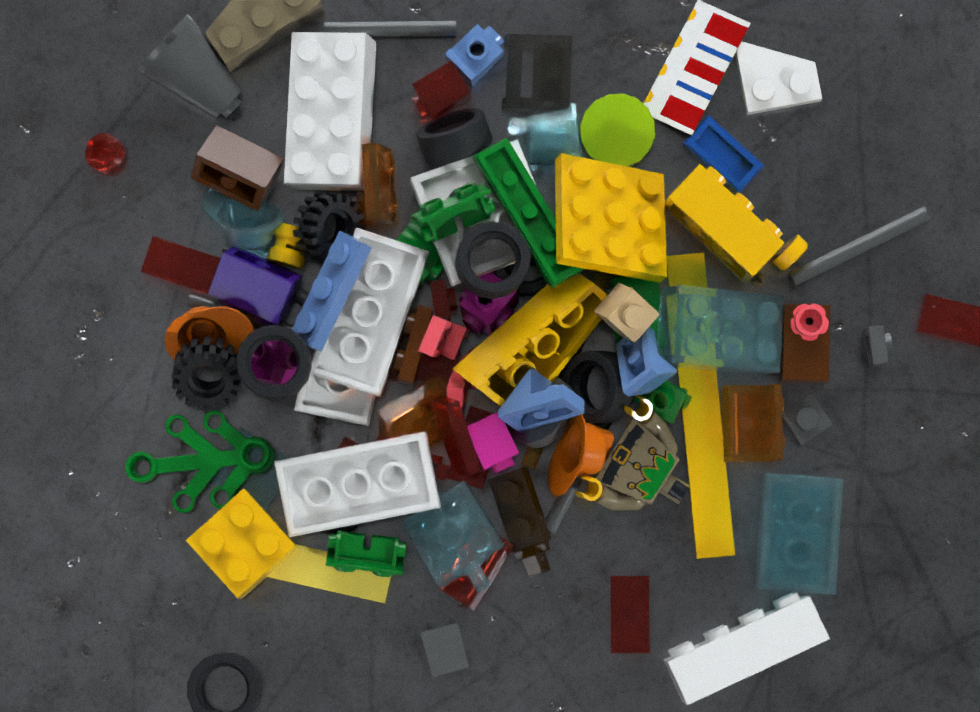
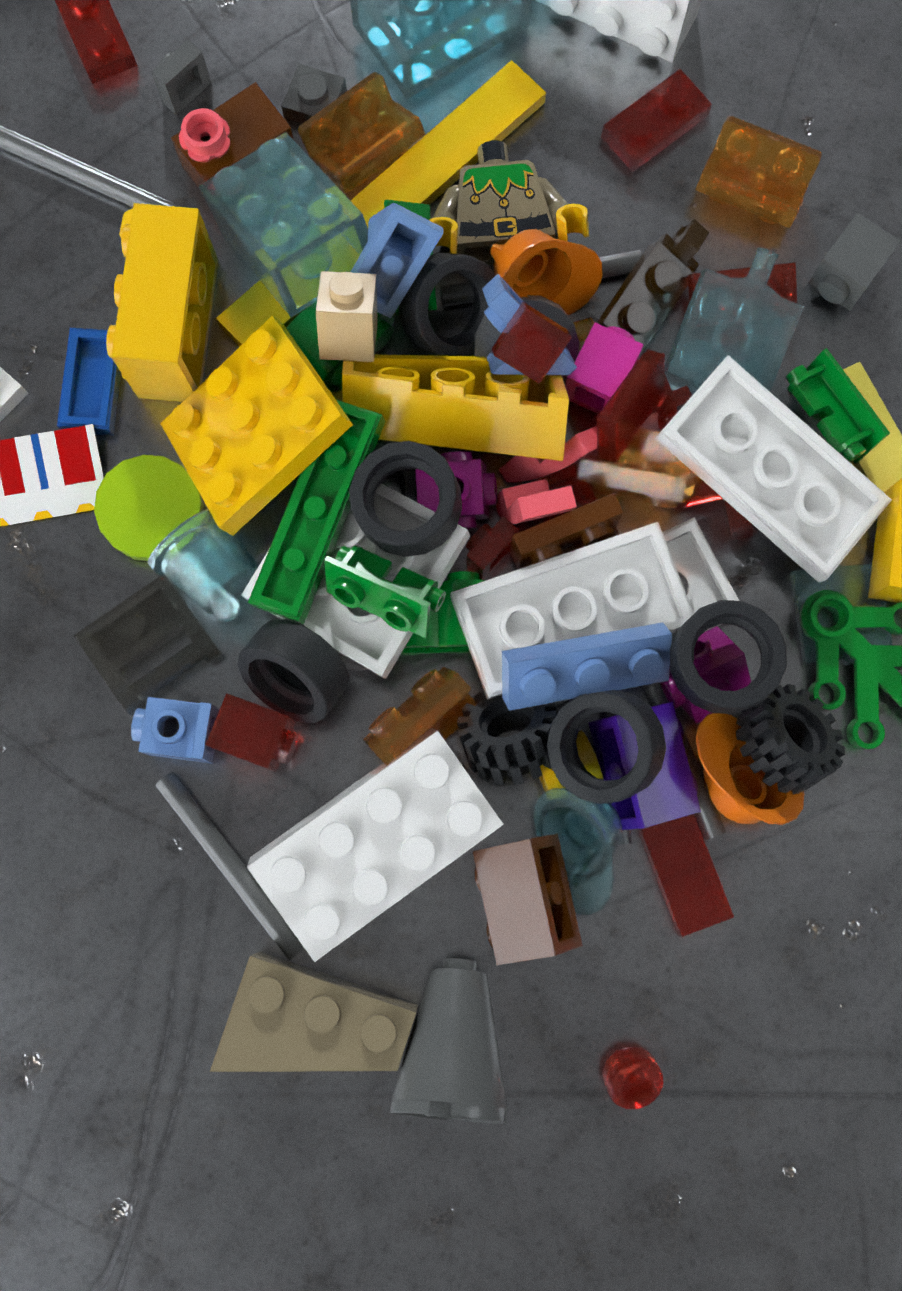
camera: 130 degrees left, 5 degrees down
none -> clear red plate [491,302,572,384]
none -> black tyre [547,690,666,804]
none -> clear orange bracket [695,116,822,228]

